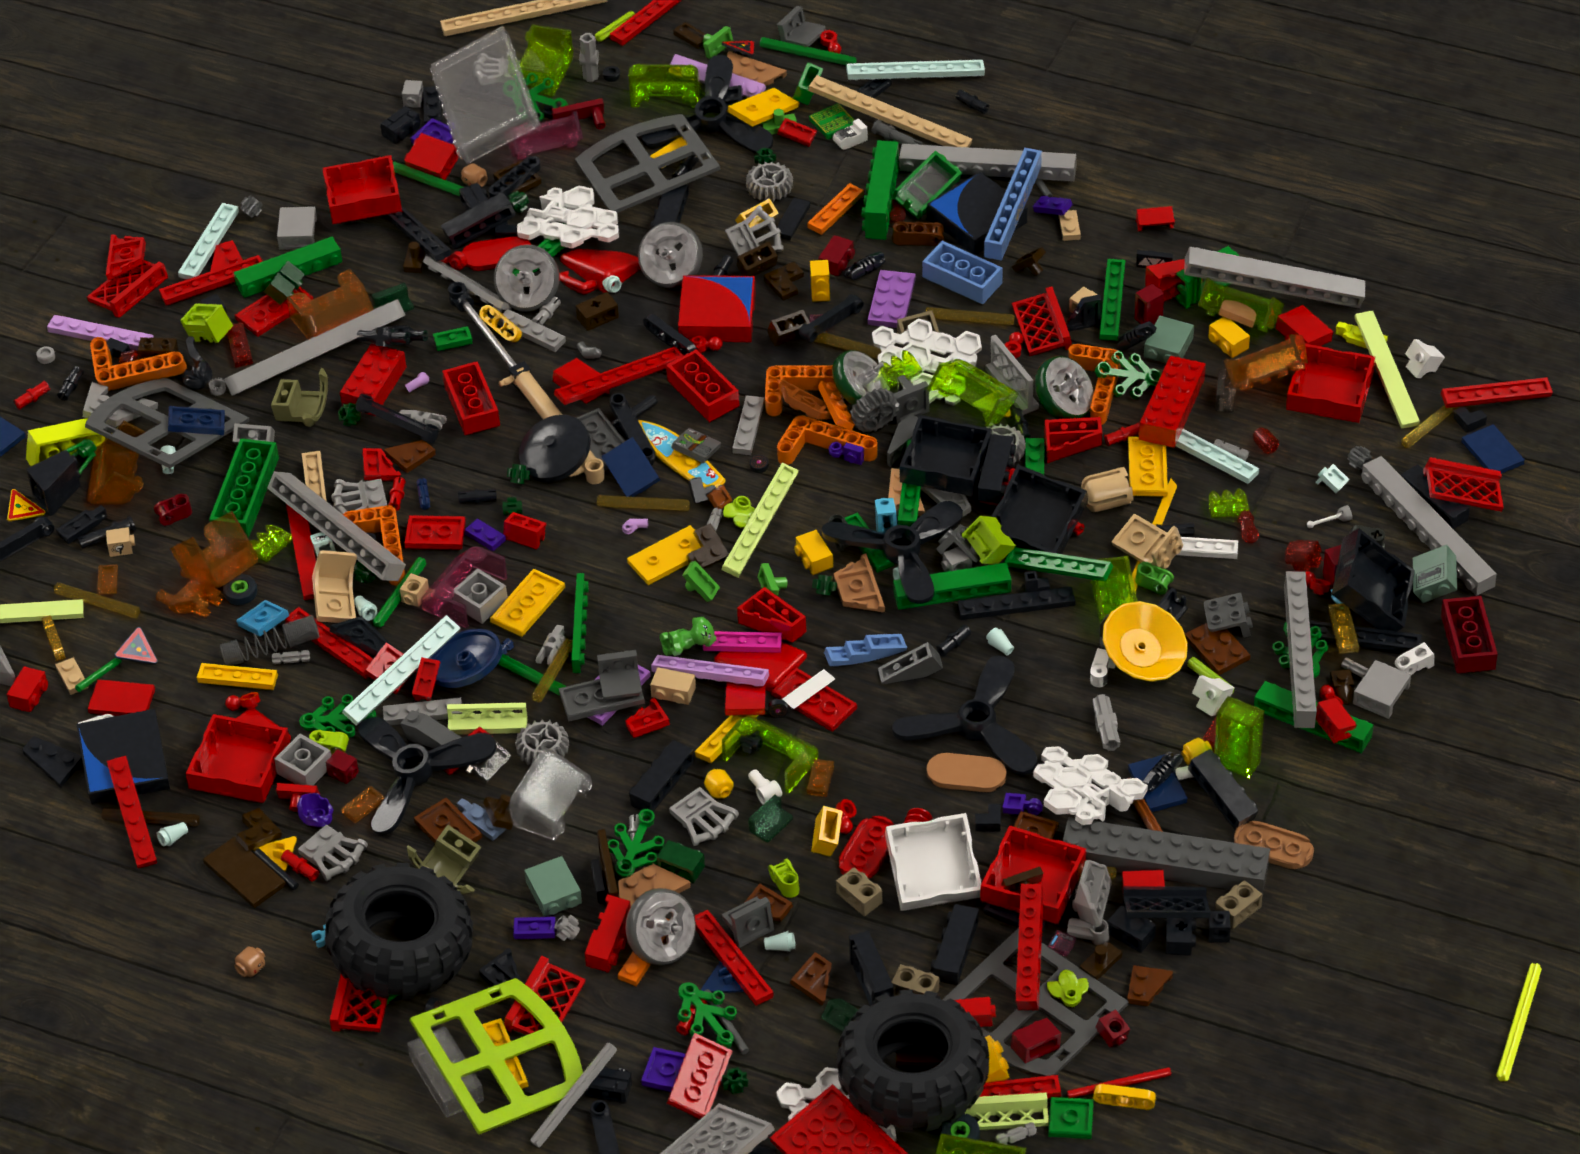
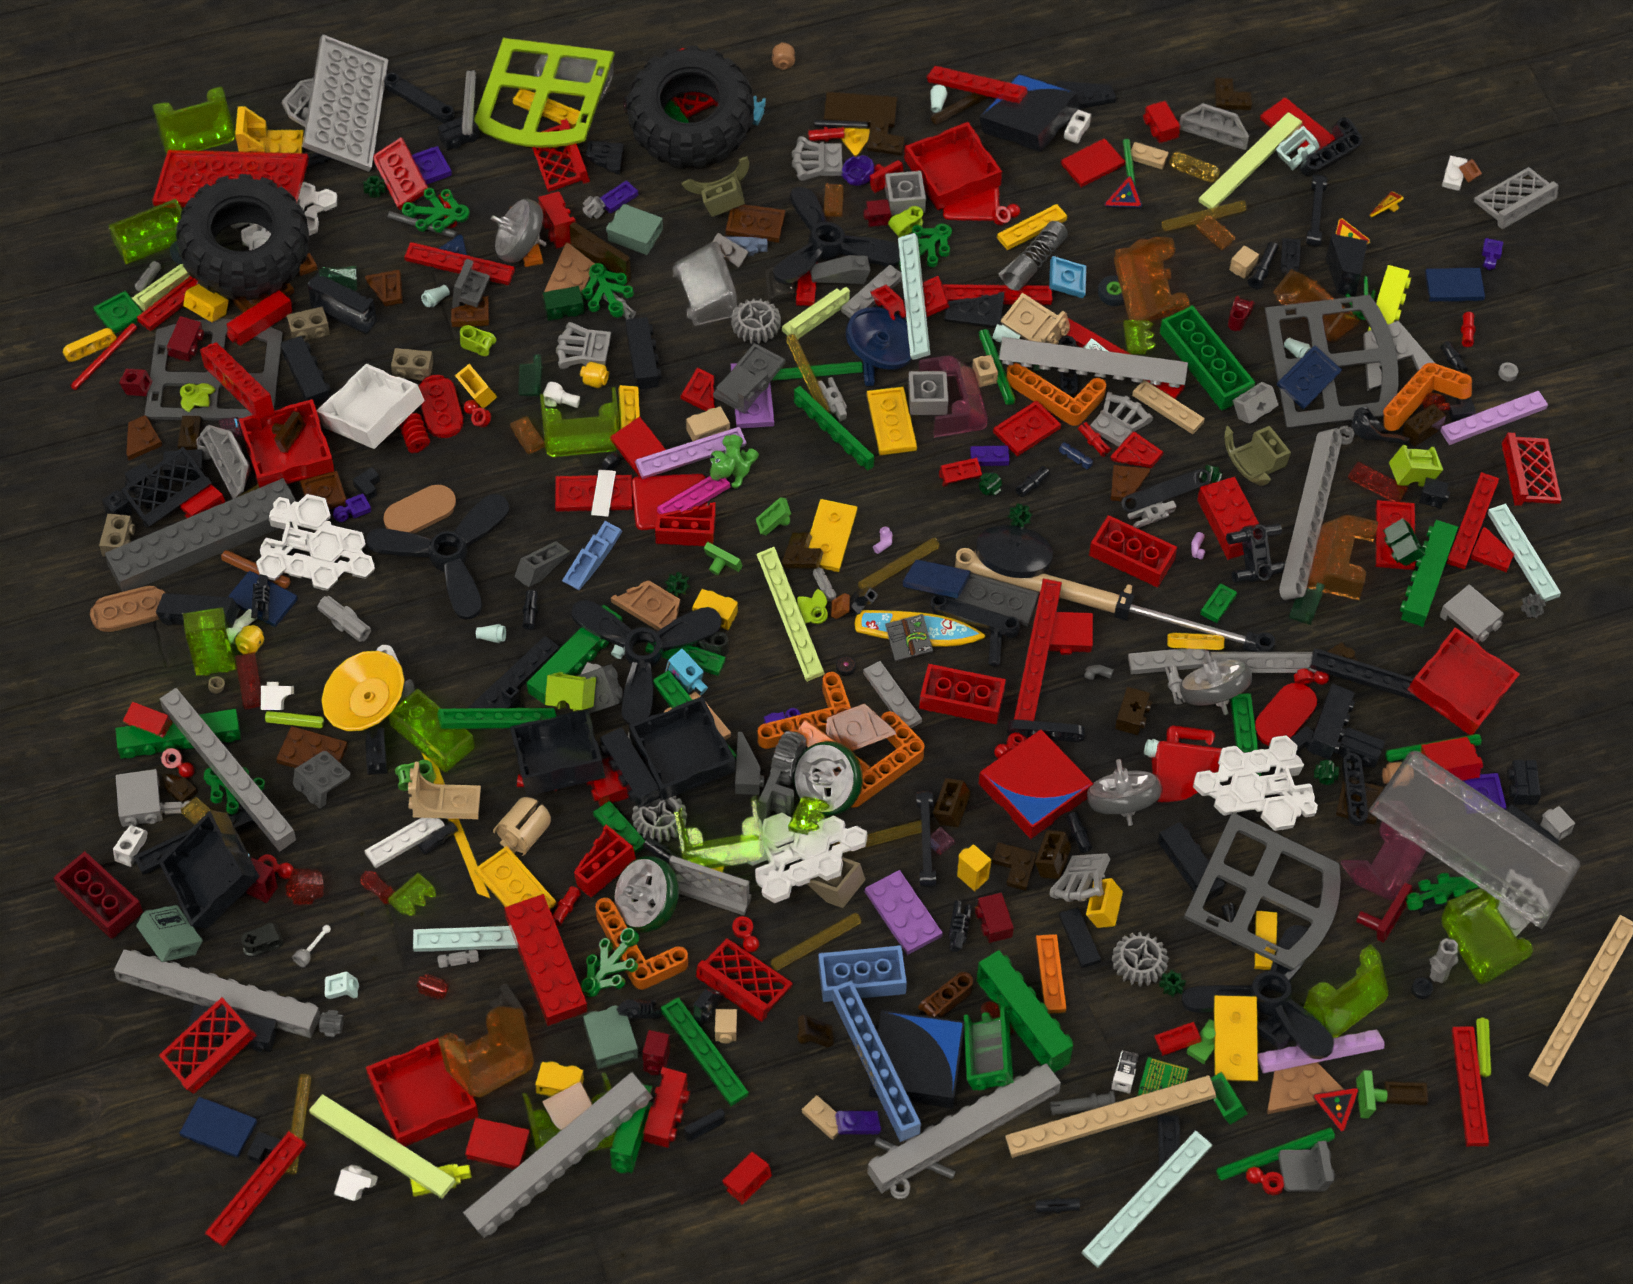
camera: 135 degrees right, 10 degrees up
red wing [106,235,146,280] -> none

